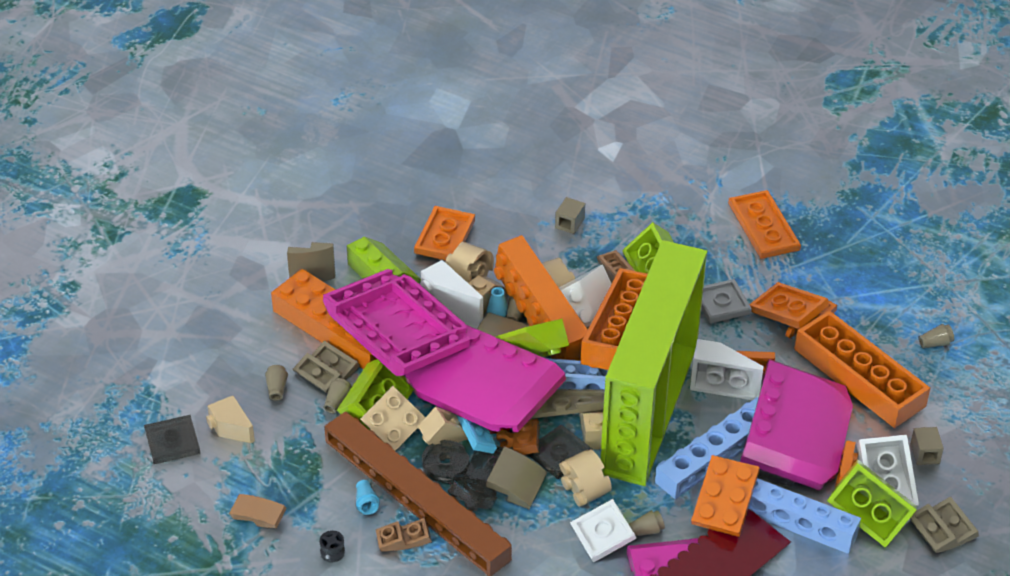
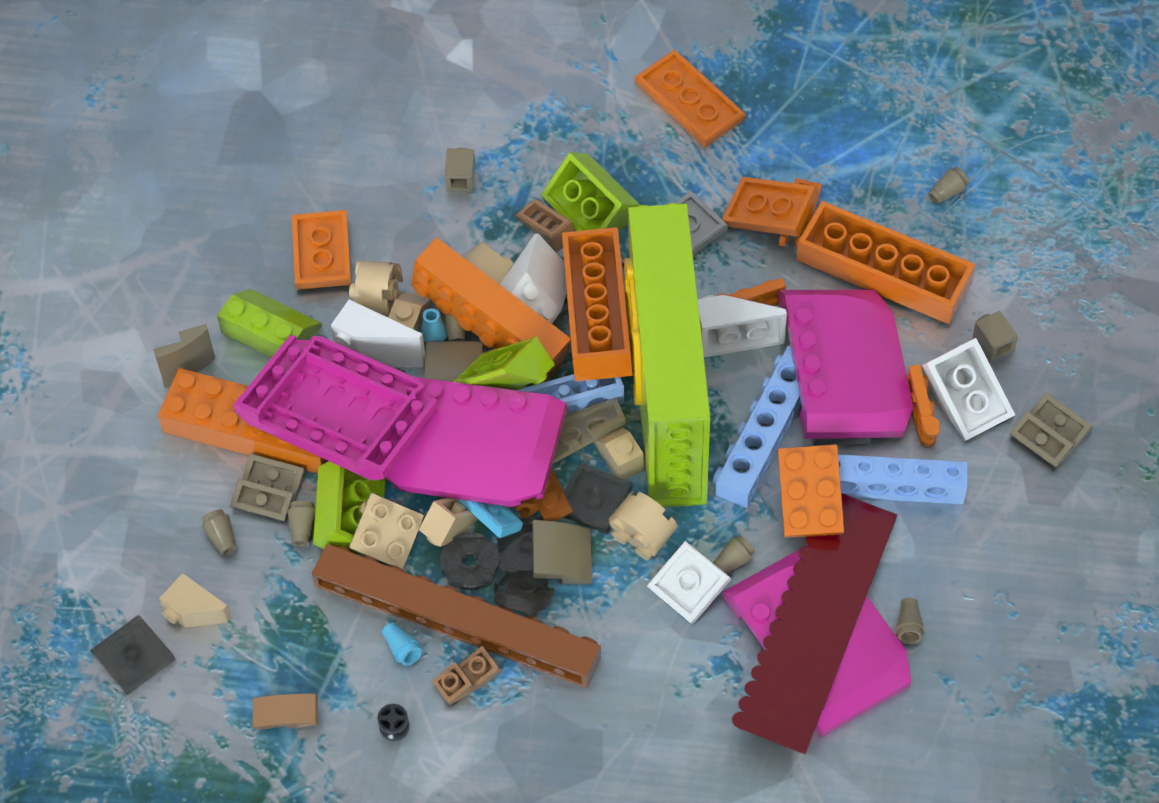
camera: 20 degrees left, 15 degrees up
lime slope [827,459,917,548] -> none

